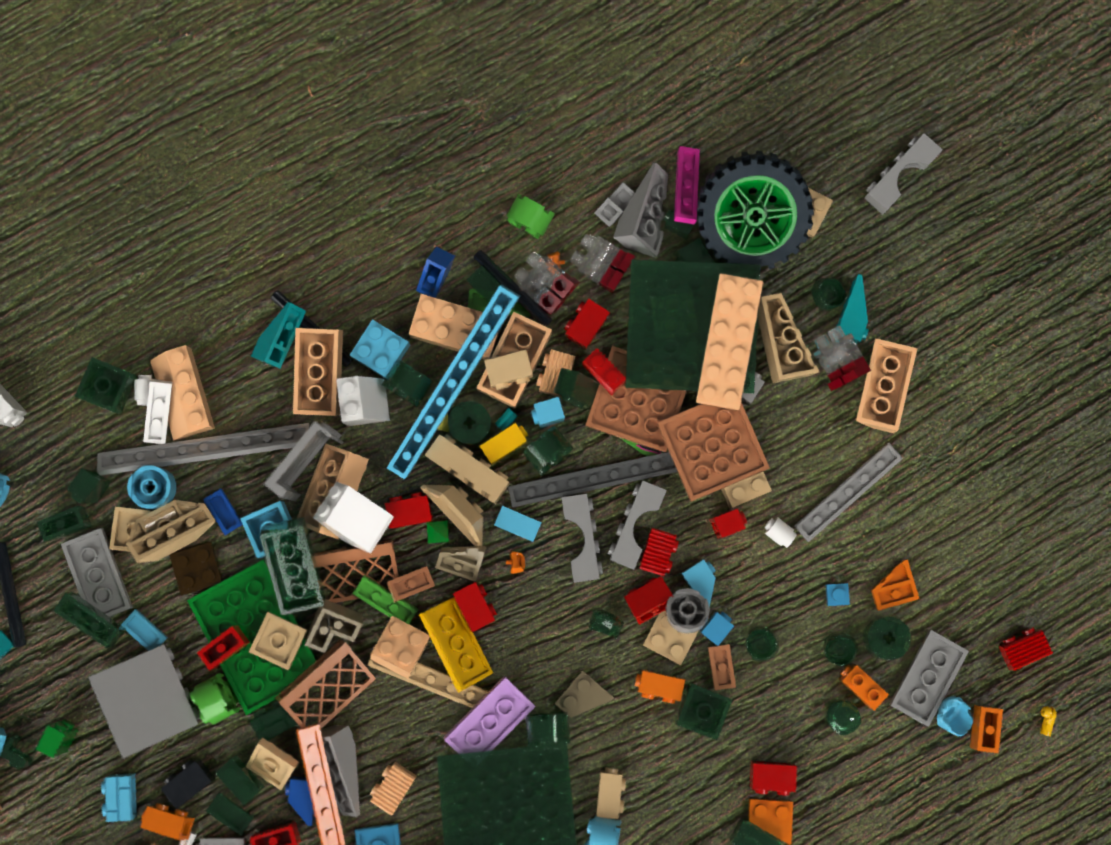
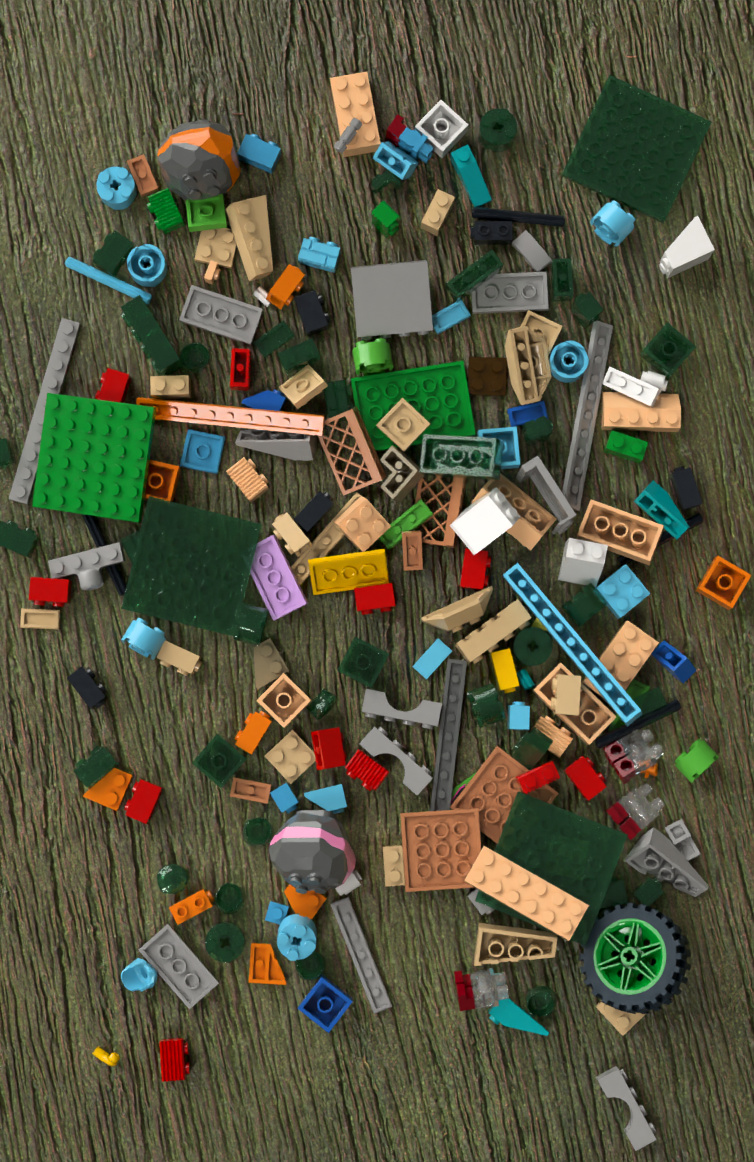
camera: 115 degrees right, 0 degrees up
red brick [197,625,250,670] -> none
green slope [426,521,449,544] -> none
dark tan wing [435,546,487,582] -> none
orange piece [505,551,525,574] -> none
light grey cylinder [666,588,710,634] -> none
dark pink plate [674,146,700,224] -> none
red brick [709,508,747,539] -> none
light nougat slope [856,338,917,433] -> none
orange brick [970,704,1003,753] -> none
none -> light nougat brick [256,673,312,728]
none -> dark grey rock [269,810,356,894]
none -> tan brick [272,513,313,557]
none -> medium azure brick [277,914,317,961]
none -> orange wing [284,884,327,920]
none -> black brick [294,491,334,534]
none -> clear green hair [295,950,326,981]
none -> blue brick [297,975,353,1033]
none -> clear green brick [337,637,389,689]
none -> tan brick [421,189,455,236]
none -> black brick [470,221,512,245]
none -> light grey slope [512,230,552,272]
none -> clear green brick [522,416,554,446]
none -> green brick [603,430,648,464]
none -> black brick [670,466,703,511]
none -> orange brick [695,556,752,610]

